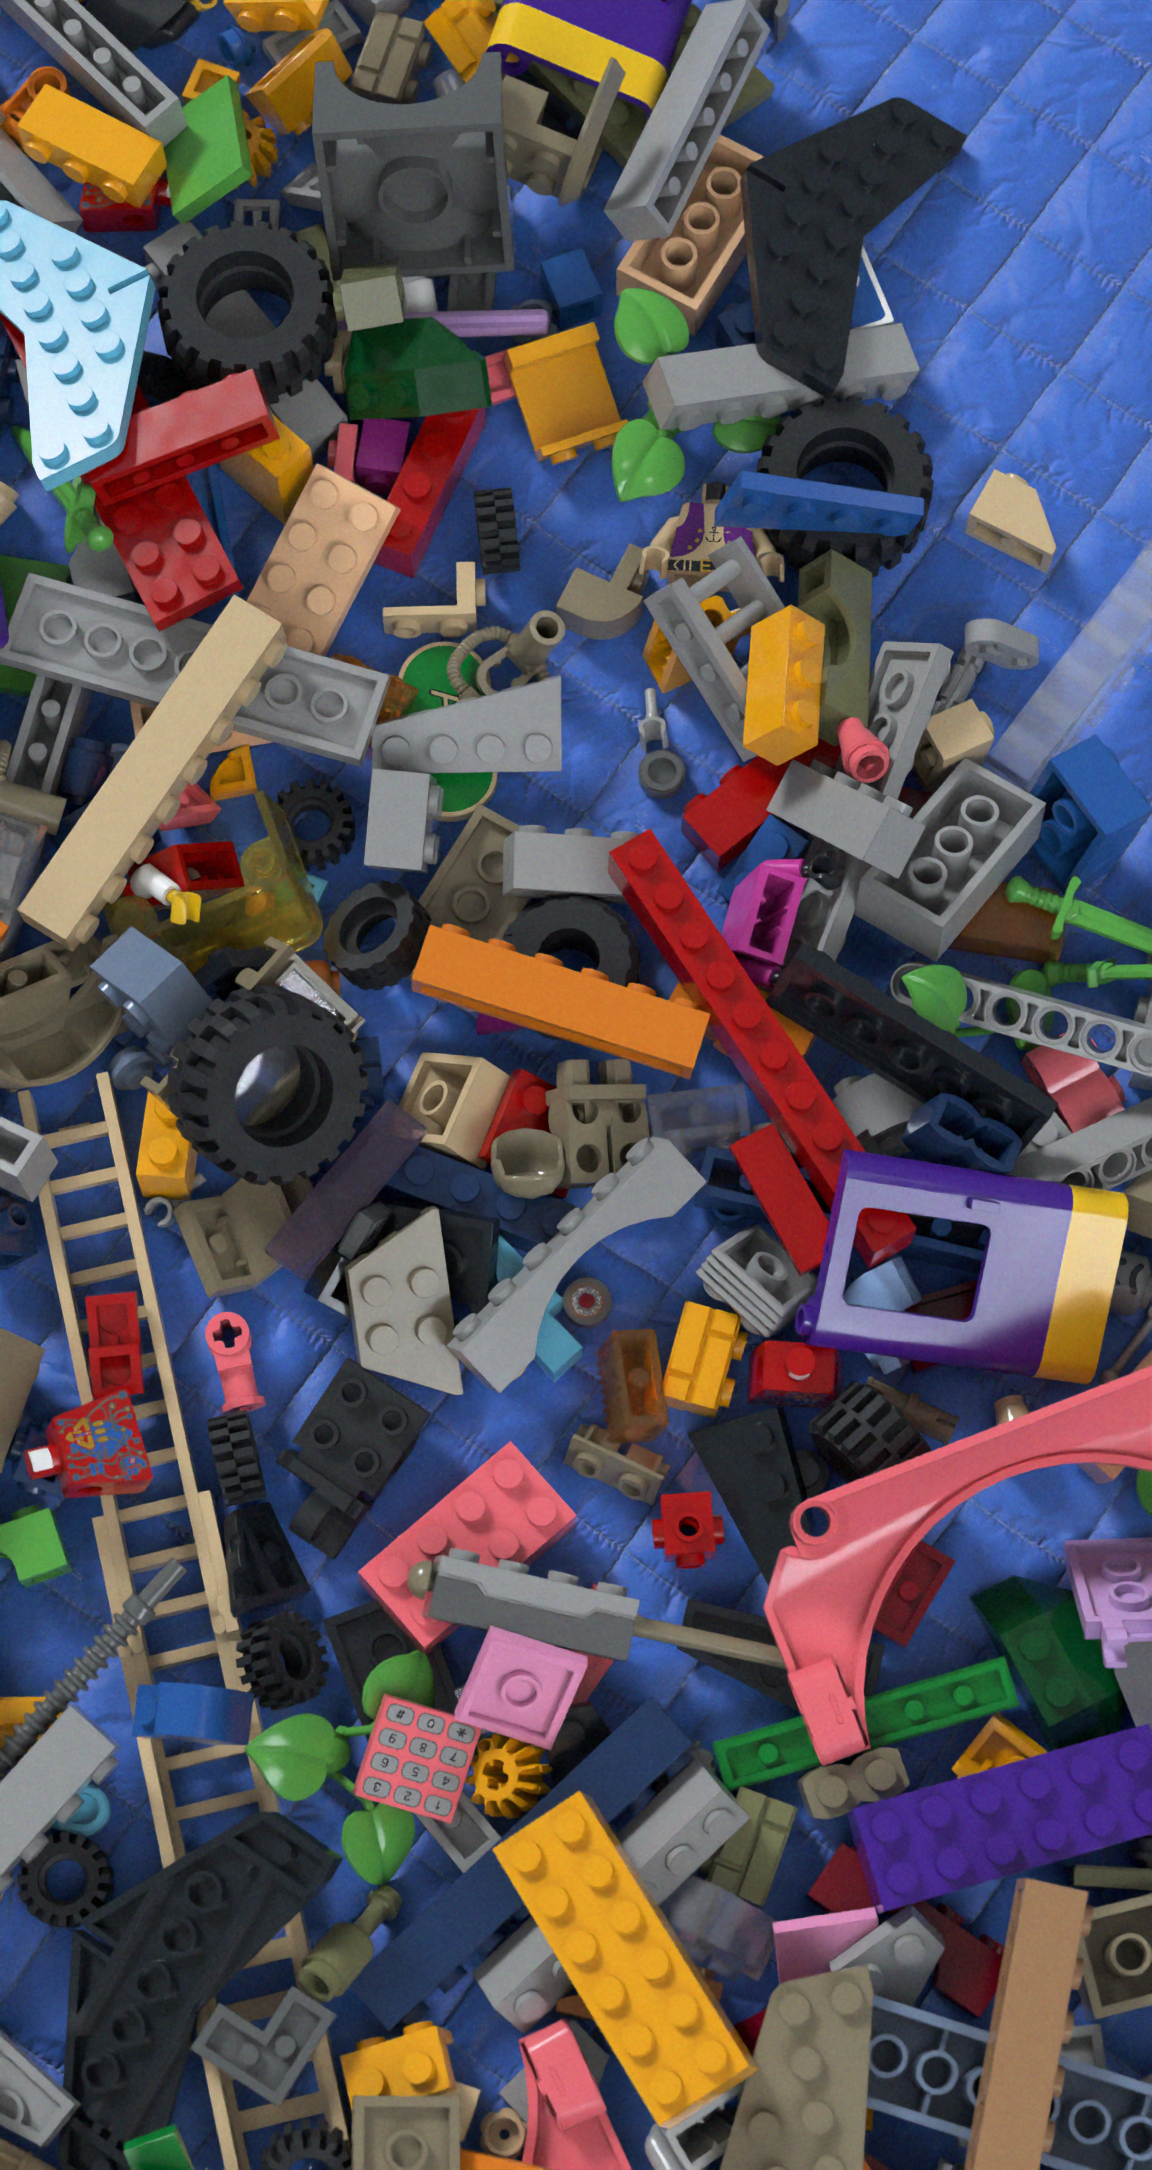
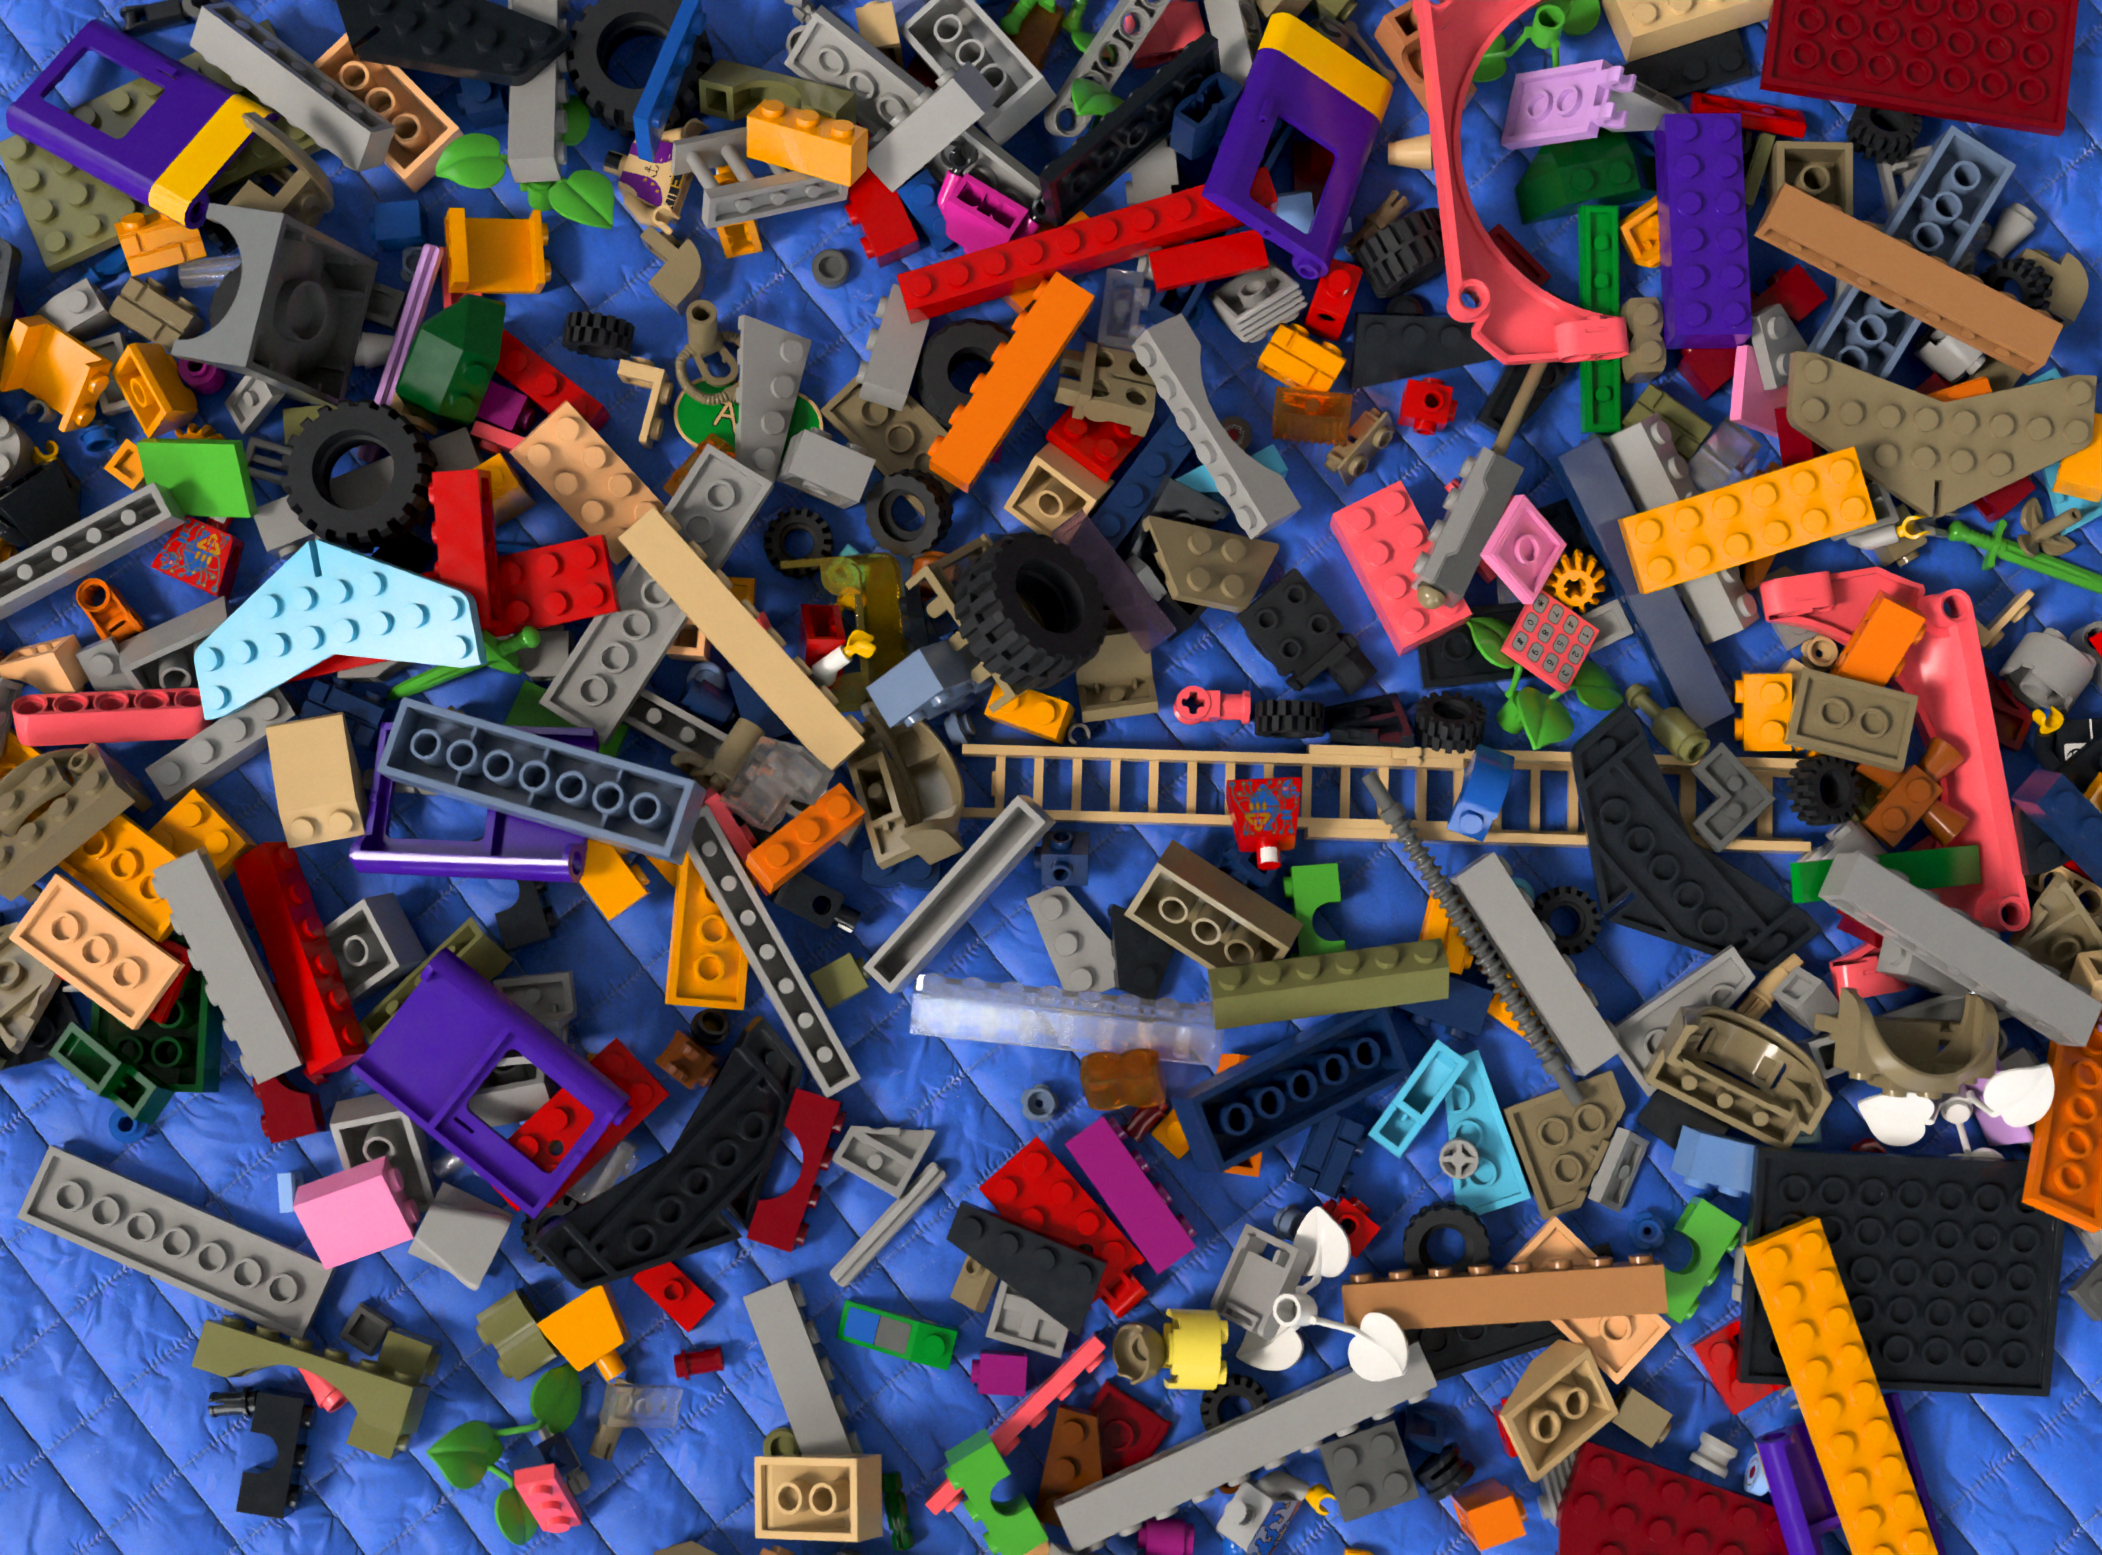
camera: 75 degrees left, 10 degrees up
light orange brick [17,83,167,208] -> none
red slope [85,1291,144,1399] -> none
olive brick [333,257,407,332] -> none
dark tan hair [491,1128,565,1199] -> none
light grey hand [638,688,669,752] -> none
coral cone [836,717,890,783] -> none

